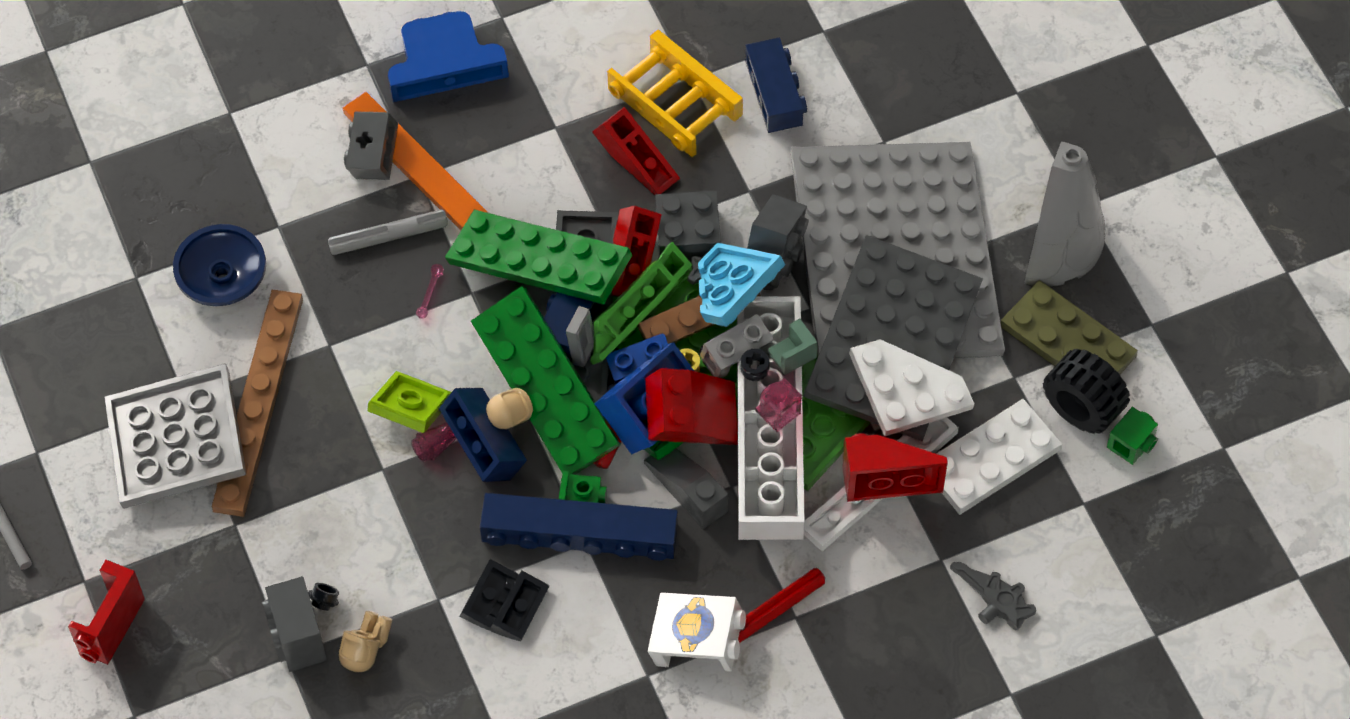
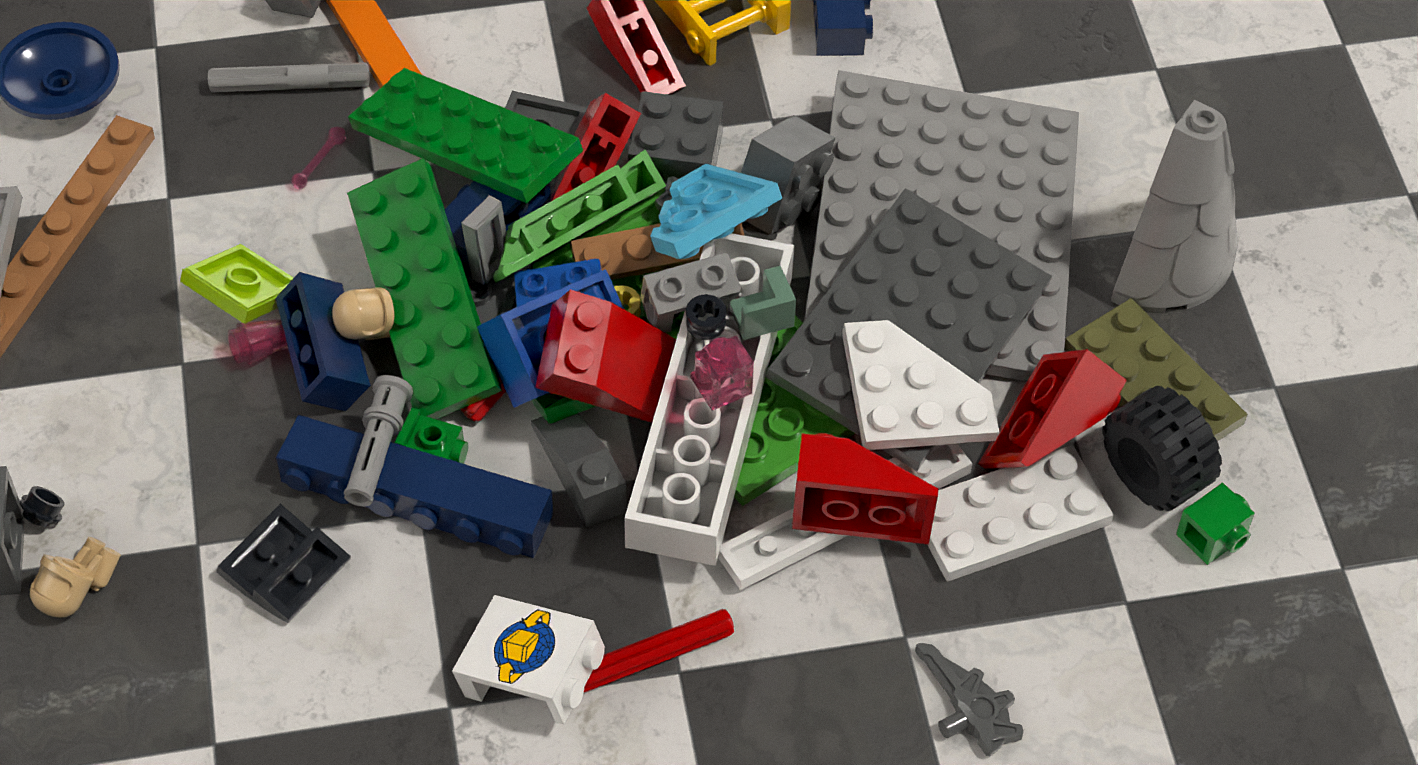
camera: 10 degrees right, 5 degrees down
none -> light grey pin [344,375,413,506]
none -> red slope [978,349,1127,469]

